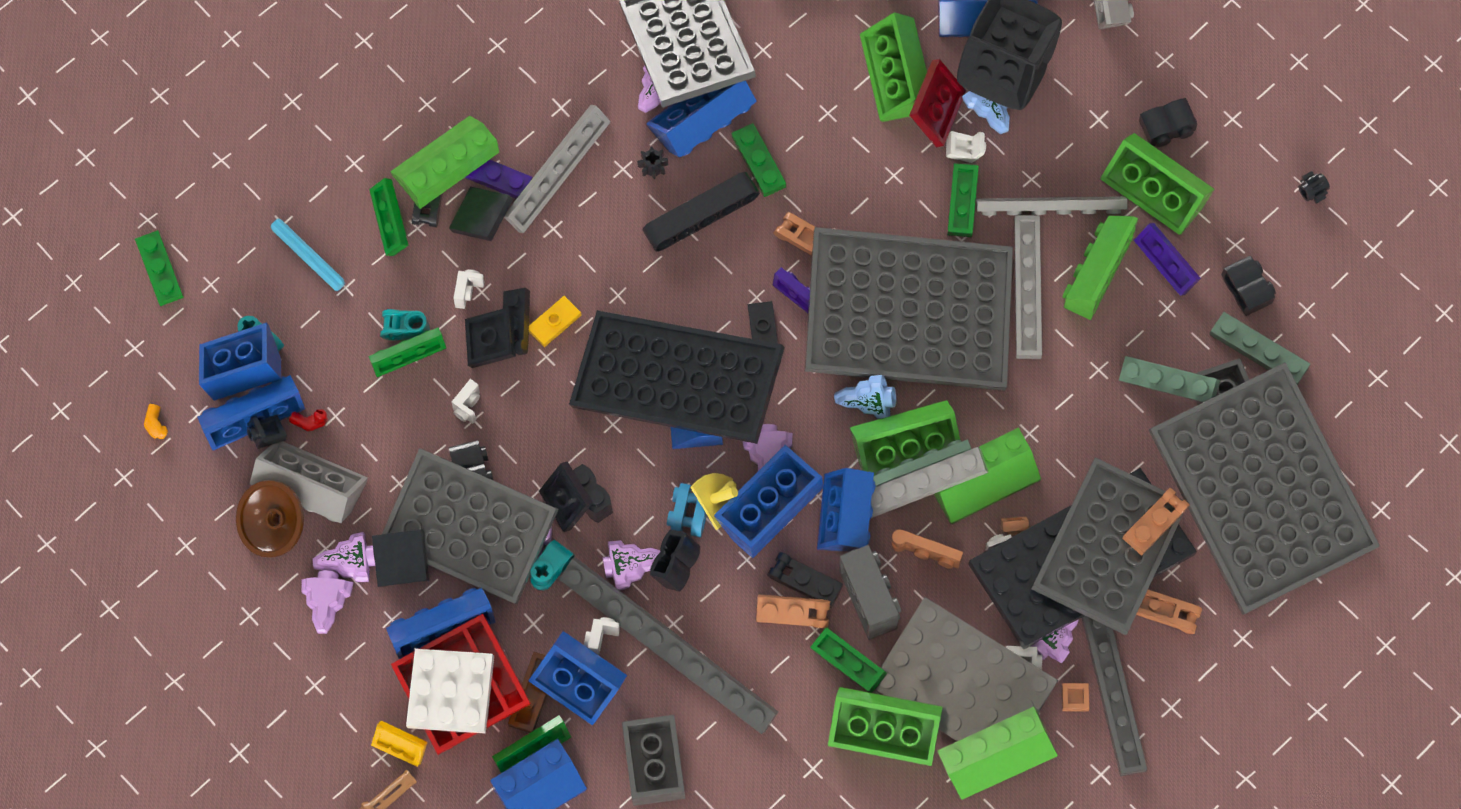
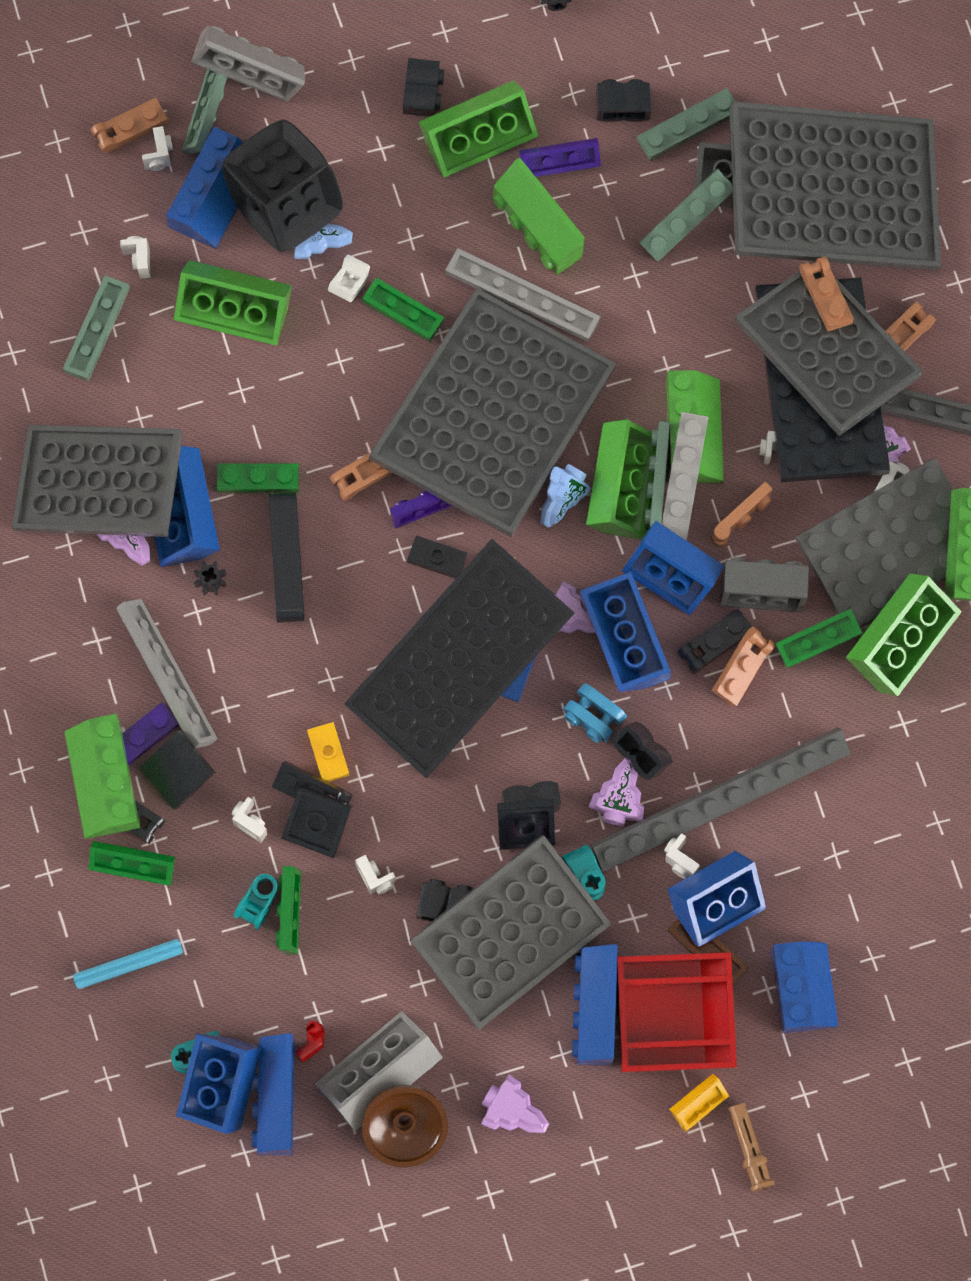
camera: 70 degrees left, 5 degrees up
green plate [135,230,184,306] -> none
light orange arm [144,404,168,439] -> none
black bracket [247,415,287,449] -> none
lavender rock [313,532,375,582] -> none
black tile [372,529,429,587] -> none
white plate [406,649,494,733] -> none
green plate [492,715,572,773] -> none
dark grey brick [622,715,685,806] -> none
light yellow shield [691,473,738,530] -> none
dark red plate [909,59,966,148] -> none
light grey plate [976,196,1127,216] -> none
nougat plate [1001,517,1029,536] -> none
nougat plate [1062,683,1089,711] -> none

